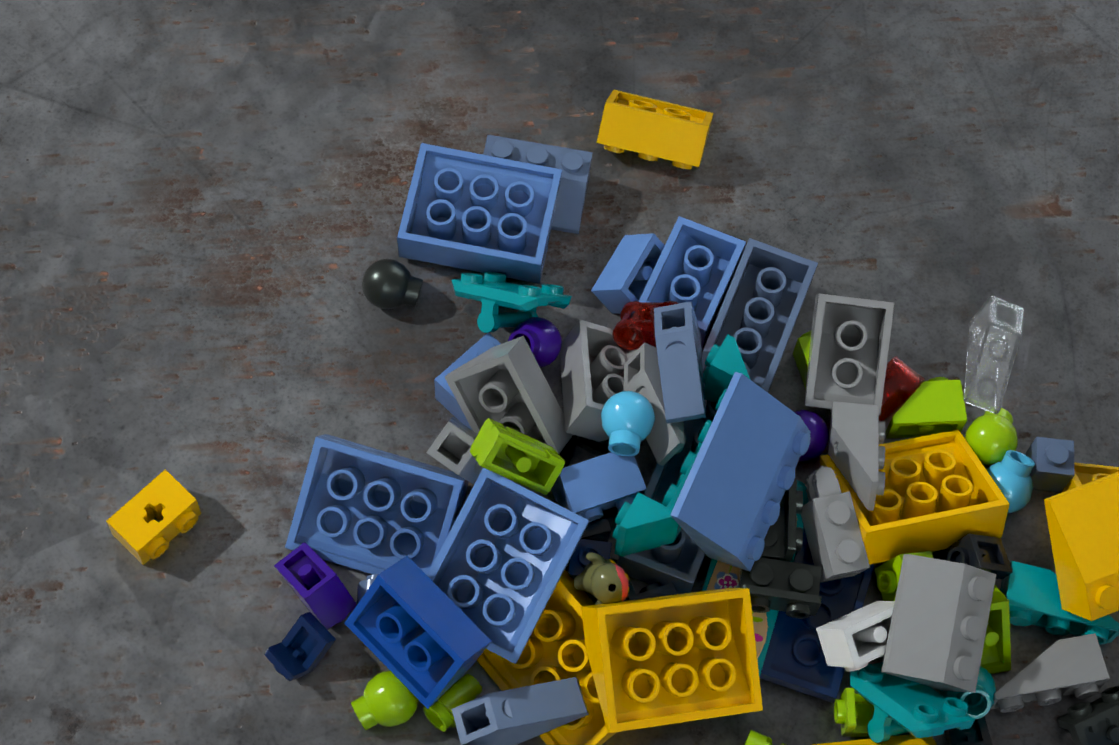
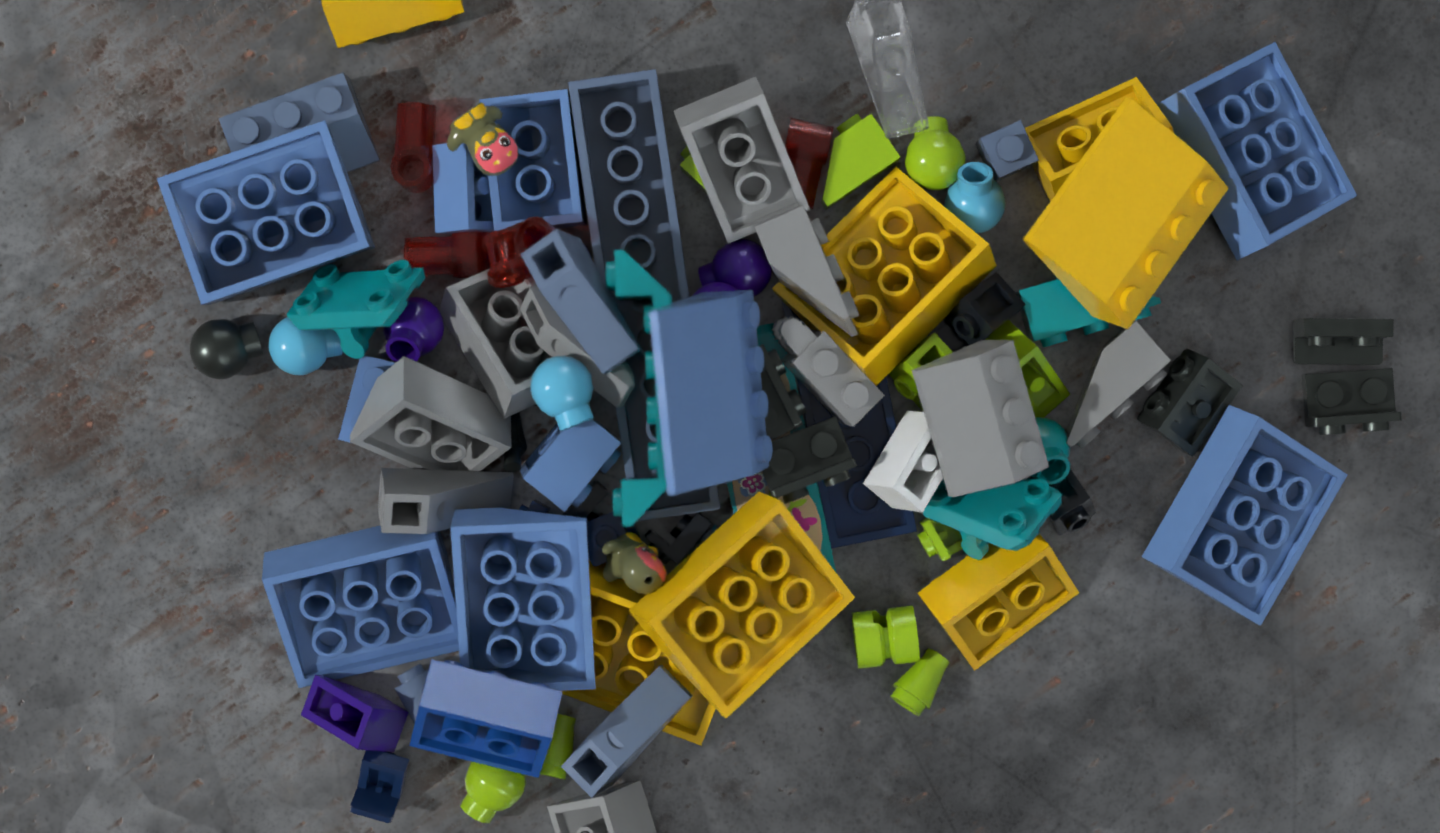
camera: 20 degrees left, 25 degrees up
yellow brick [106,469,201,565] -> none
lime brick [470,418,565,495] -> none
none -> medium azure piece [269,317,342,375]
none -> clear red piece [390,102,437,193]
none -> clear red piece [404,232,492,278]
none -> animal [447,102,518,176]

